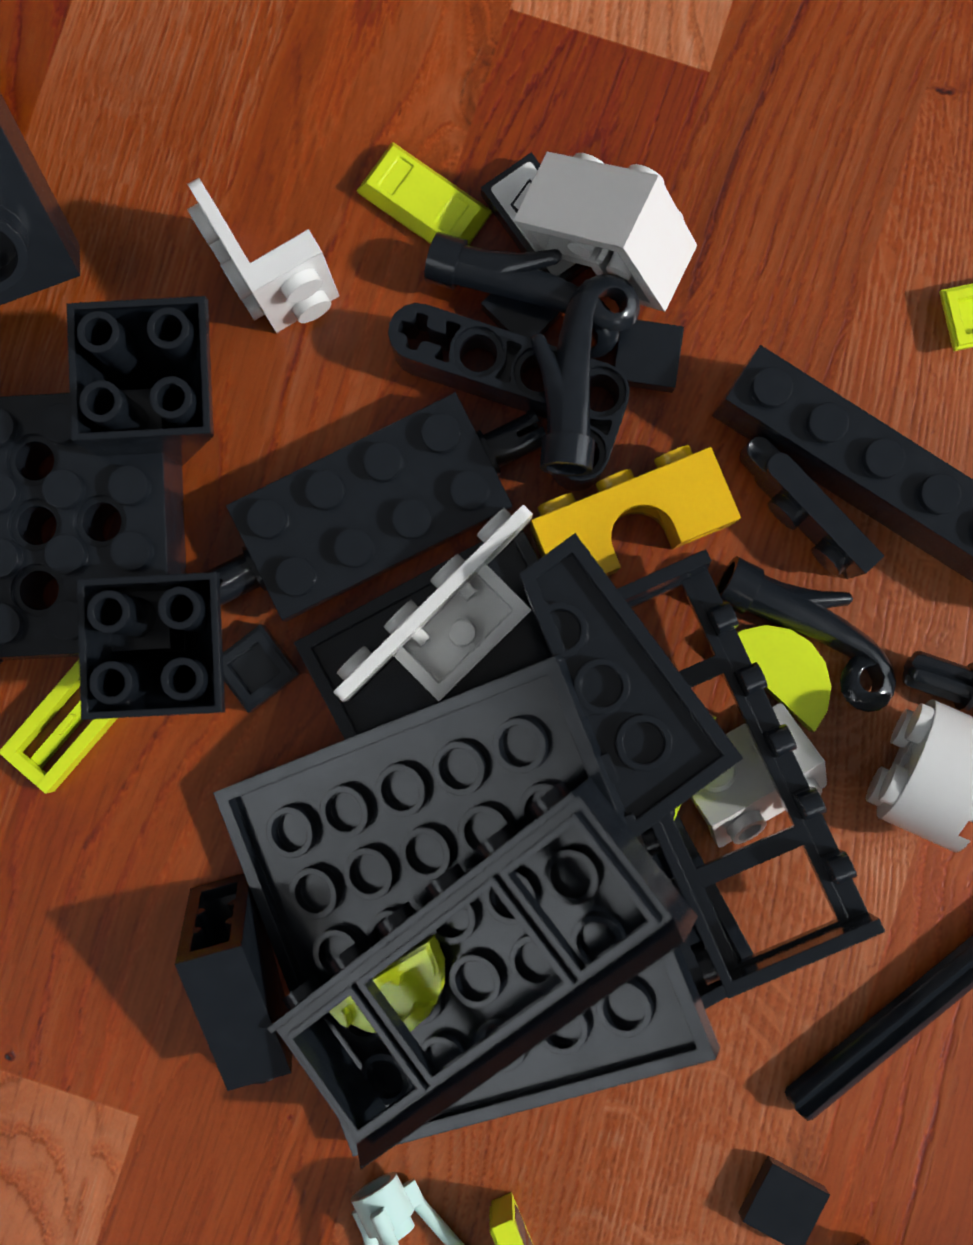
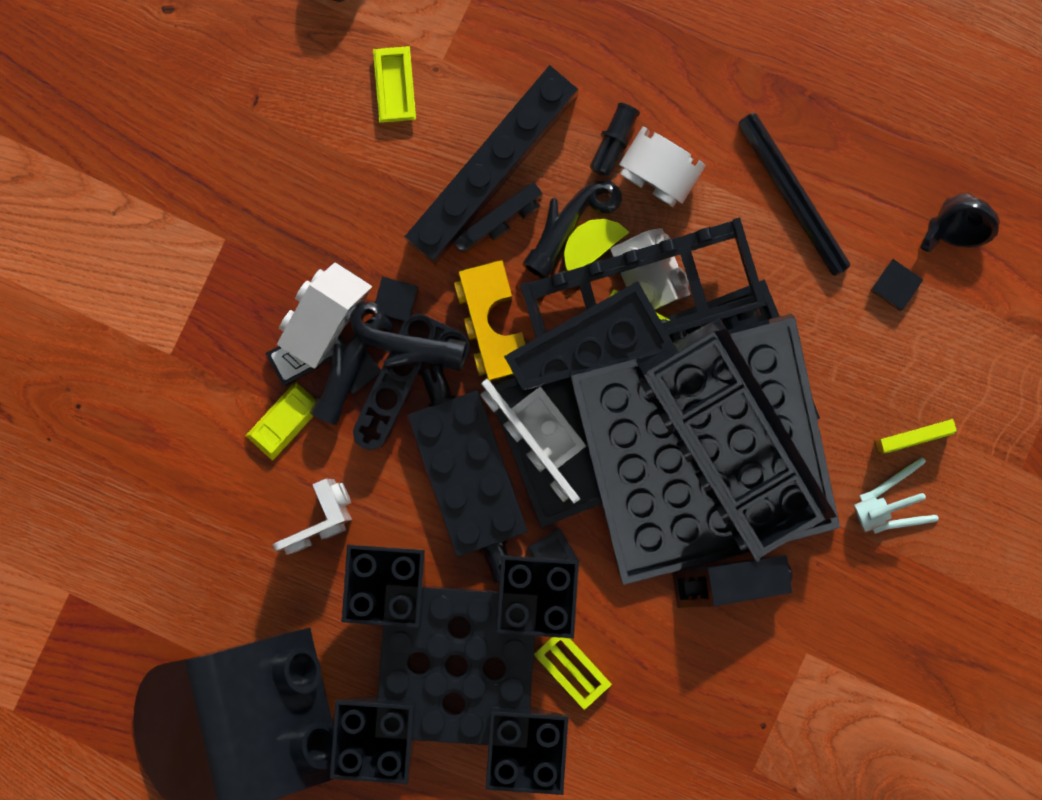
camera: 85 degrees left, 0 degrees up
neon yellow tile [329,935,445,1033] -> none

